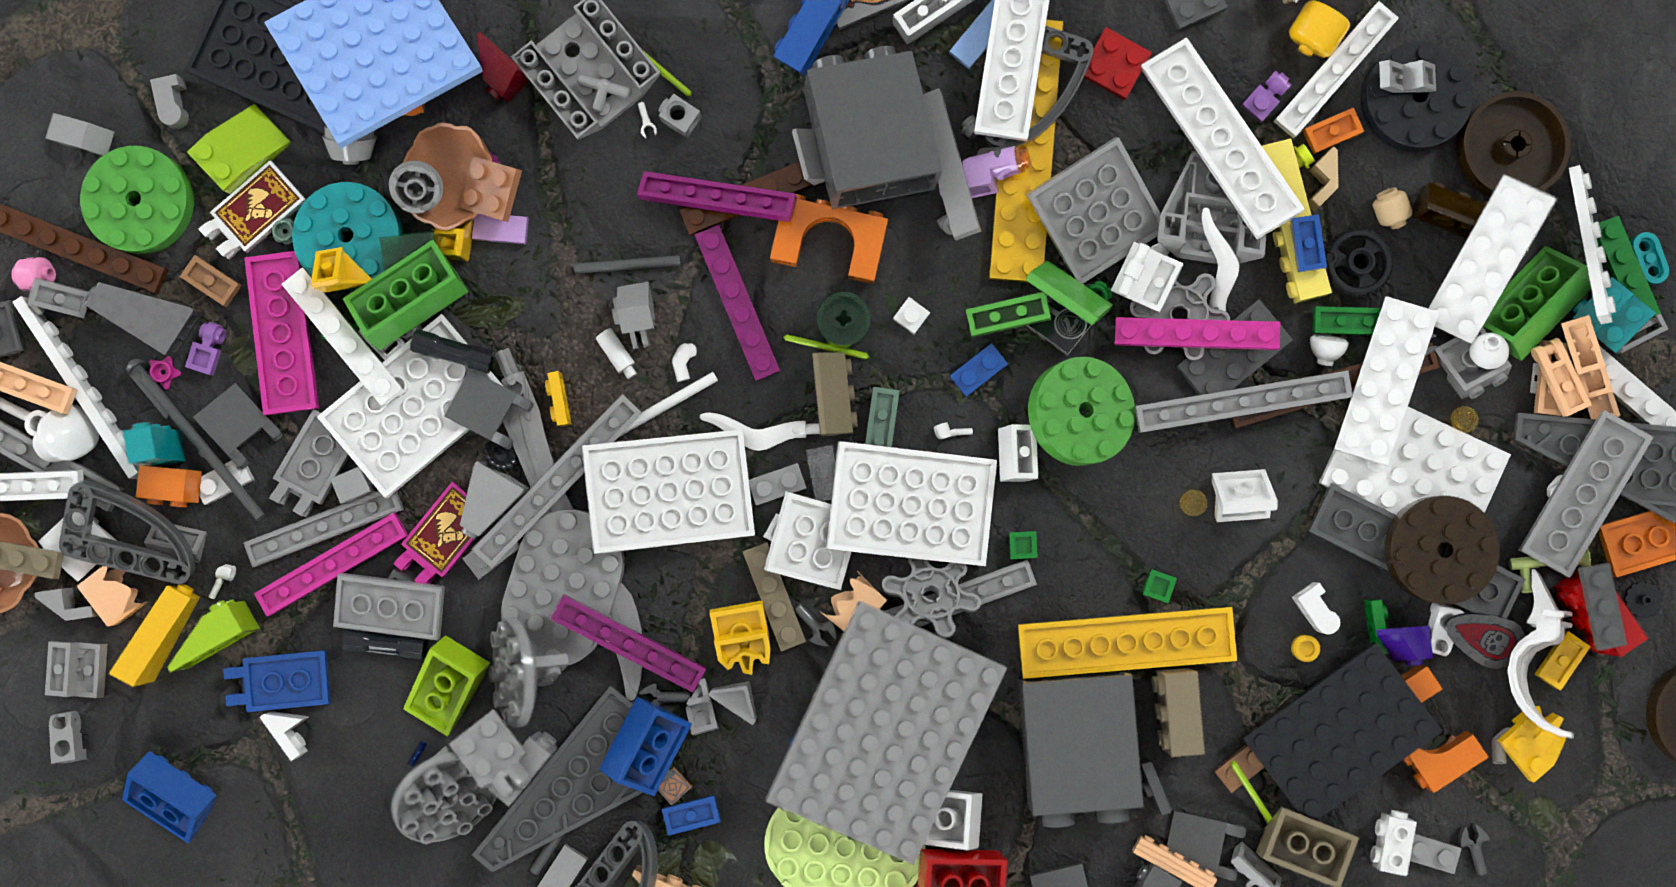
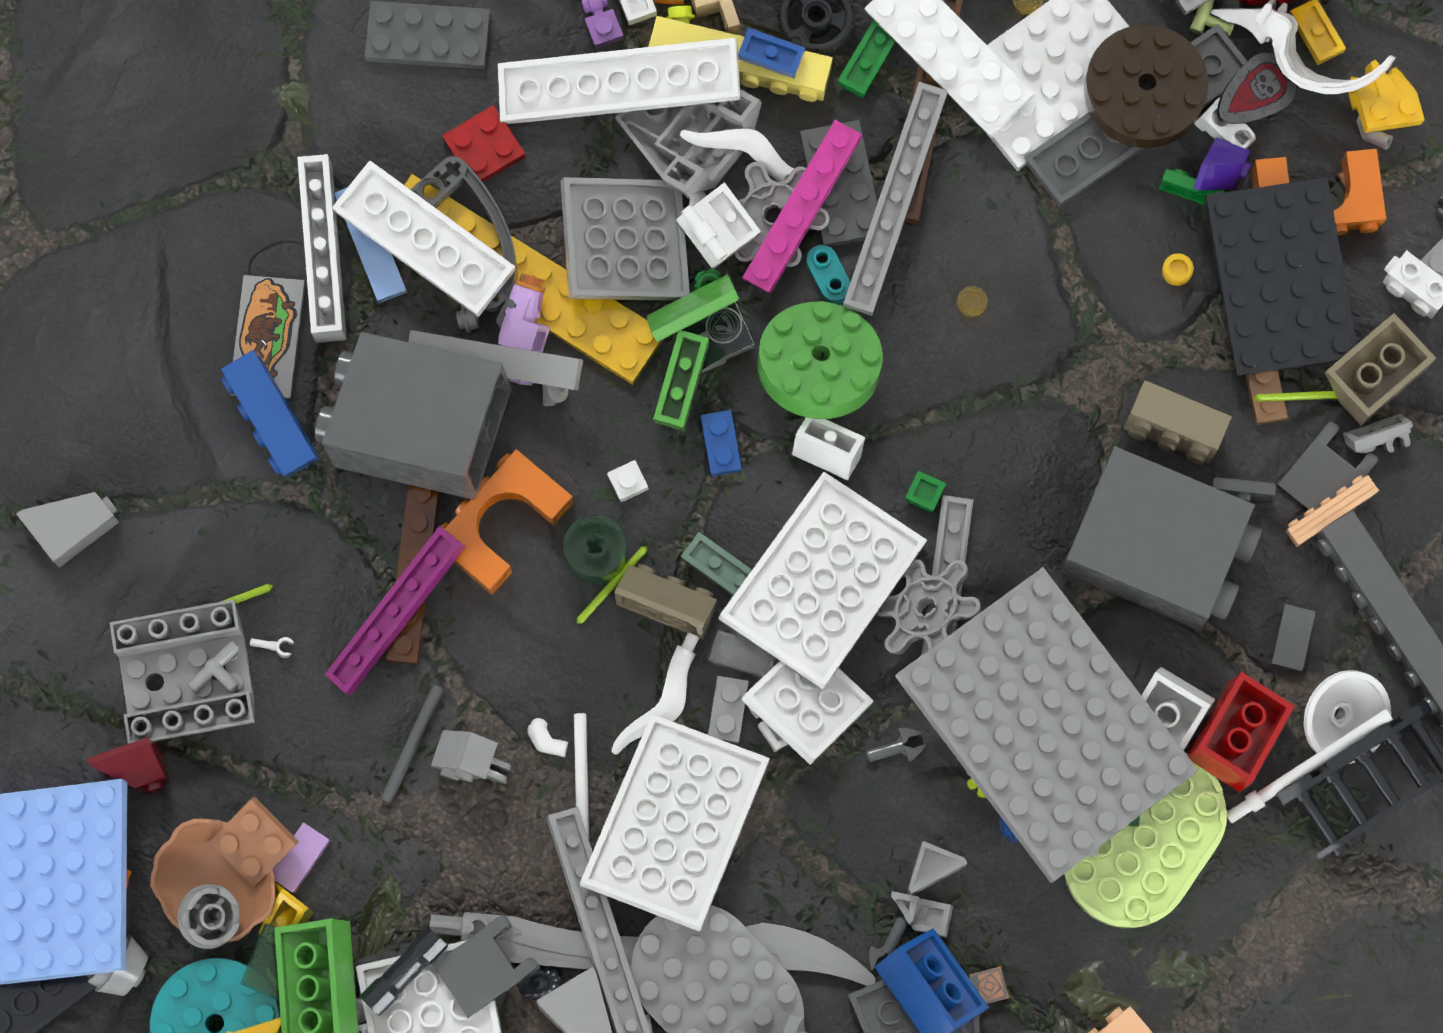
camera: 65 degrees left, 10 degrees down
yellow plate [545,371,572,427] -> none
magenta plate [550,594,706,692] -> none
white cylinder [595,328,637,379] -> none
light grey brick [659,94,702,139] -> none
blue plate [662,794,721,836] -> none
magenta plate [695,225,780,381] -> none
yellow plate [710,600,770,675] -> none
dark tan plate [743,542,806,651] -> none
light grey slope [792,129,825,185] -> none
light nougat piece [820,572,887,631] -> none
white hand [934,422,973,439] -> none
yellow plate [1017,607,1237,679] -> none
green plate [1142,569,1177,604] -> none
white bracket [1212,469,1278,522] -> none
white leg [1292,582,1340,634] -> none
white brick [1310,334,1348,366] -> none
none -> teal plate [806,245,850,304]

